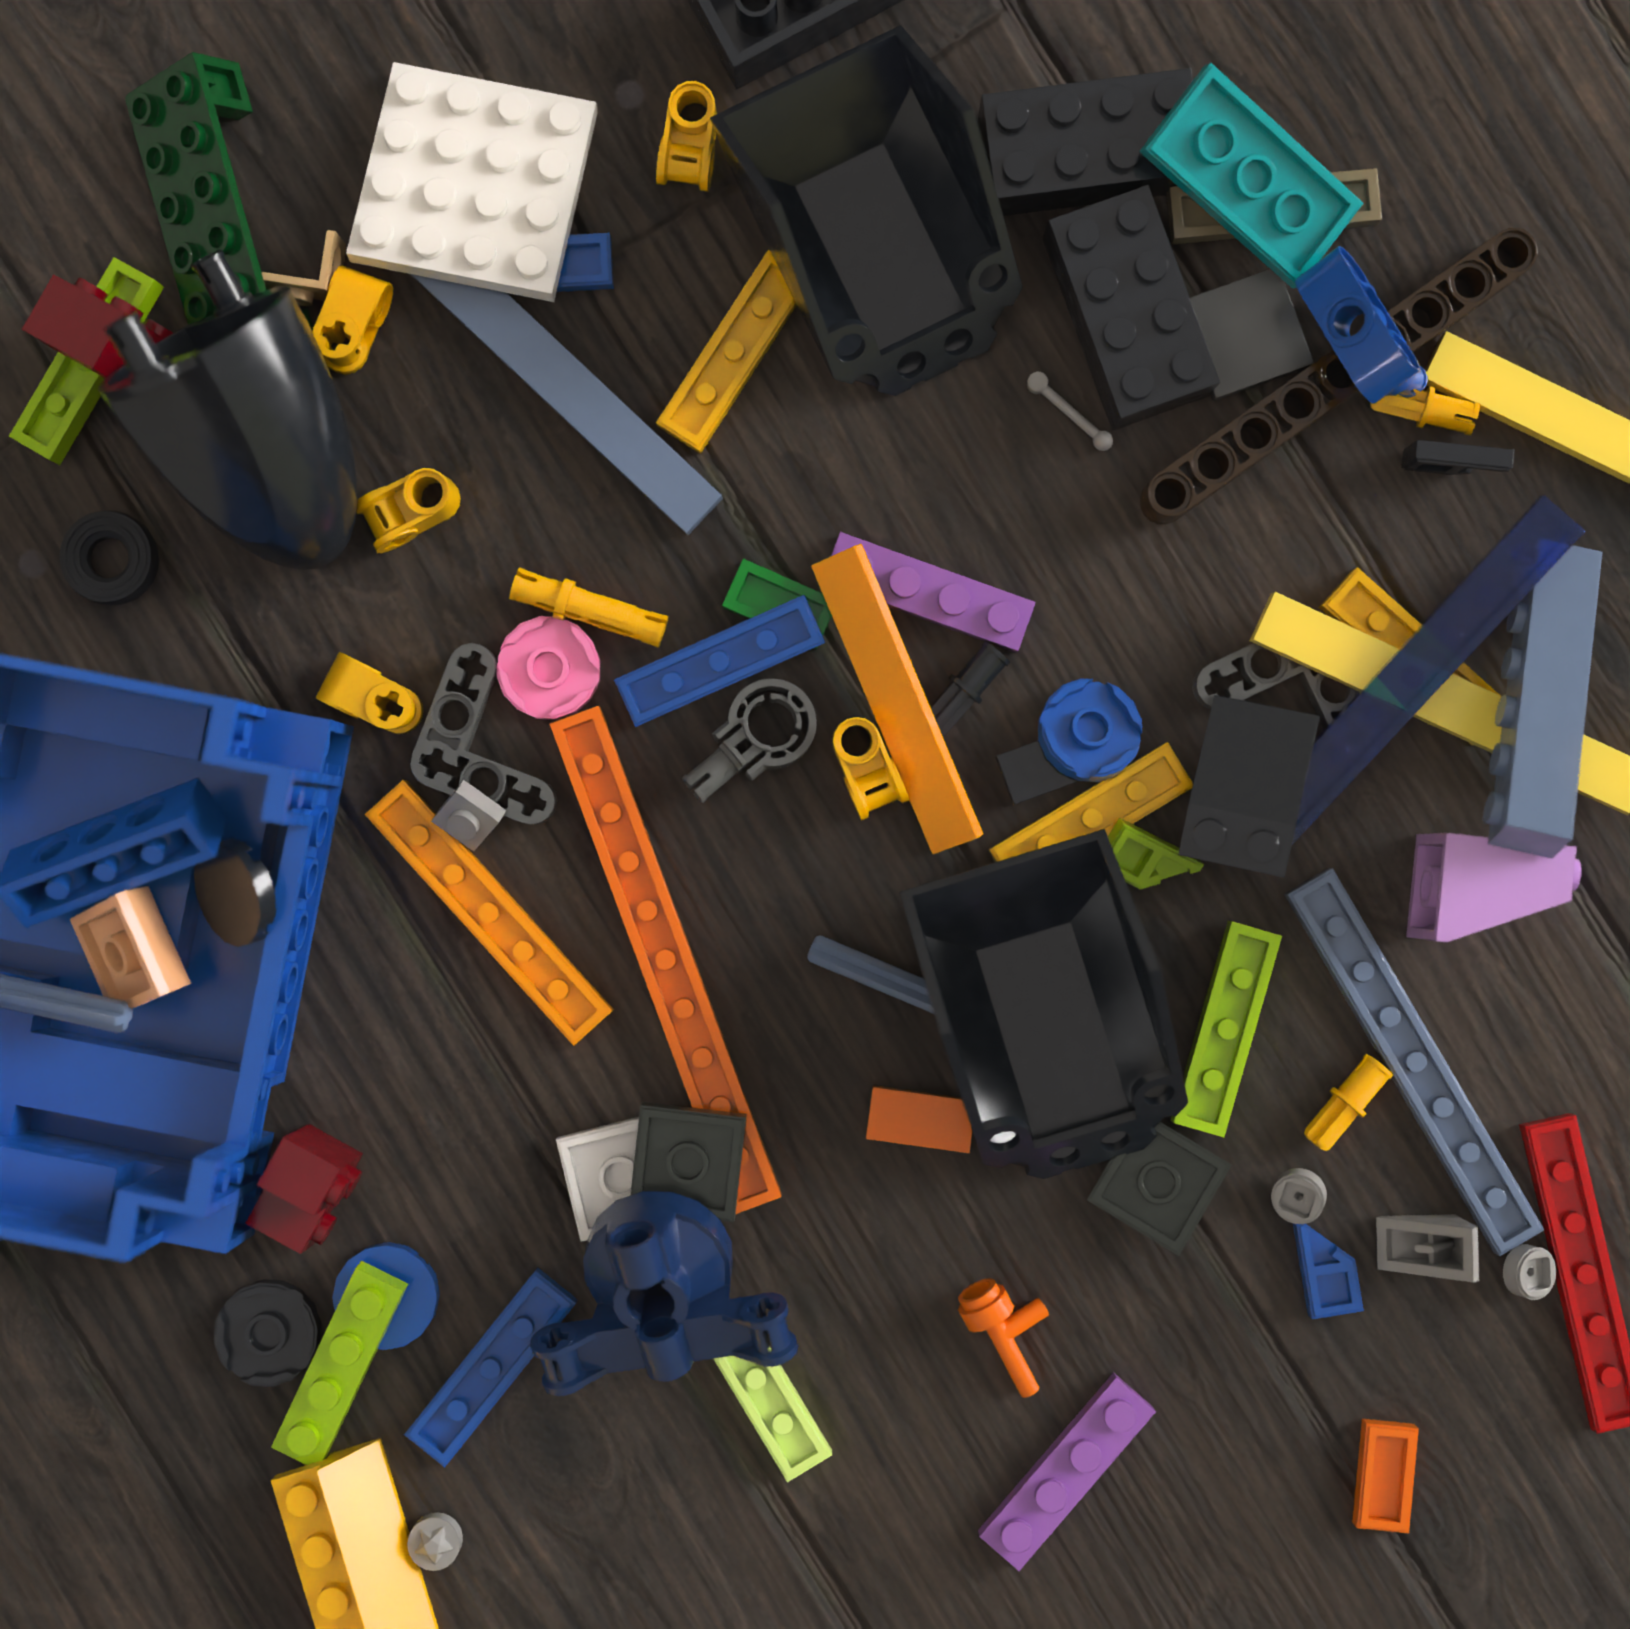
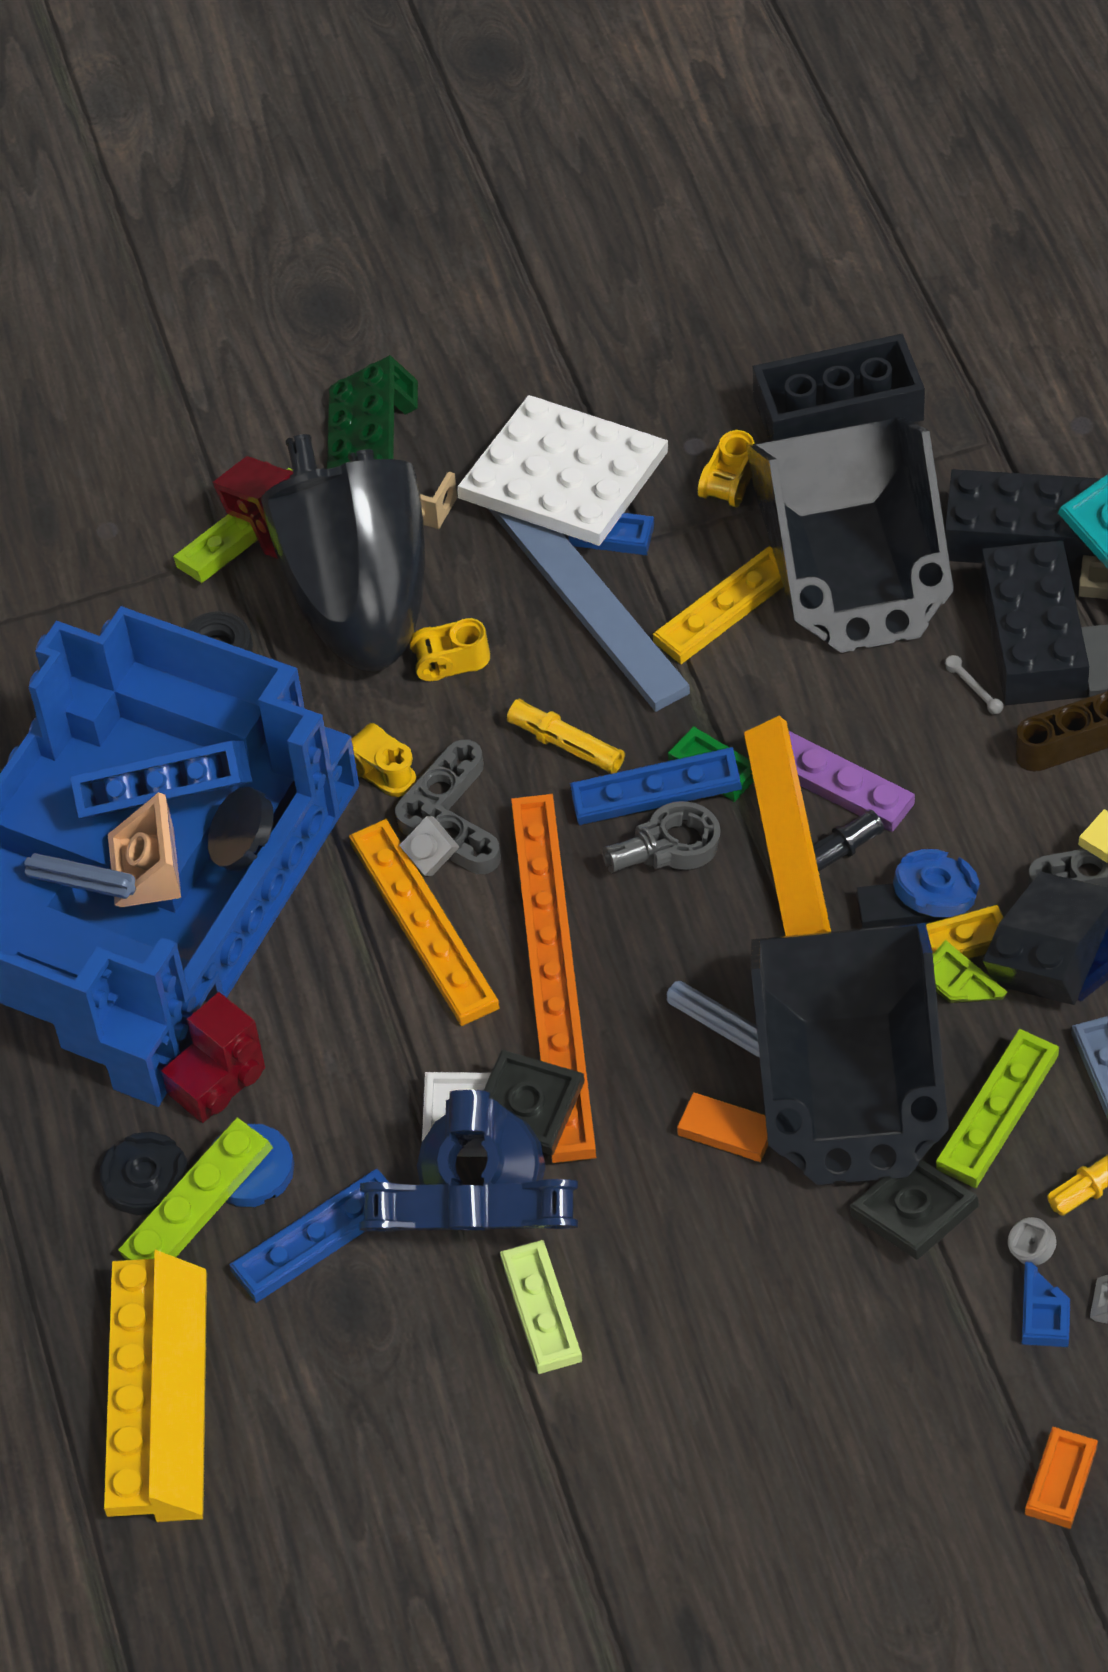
camera: 15 degrees right, 35 degrees down
yellow piece [312,265,393,375] -> none
light grey tile [407,1512,463,1571] -> none
bright pink tile [496,616,601,720] -> none
yellow piece [832,717,909,821] -> none
orange piece [958,1278,1049,1398] -> none
medium lavender plate [978,1372,1156,1571] -> none

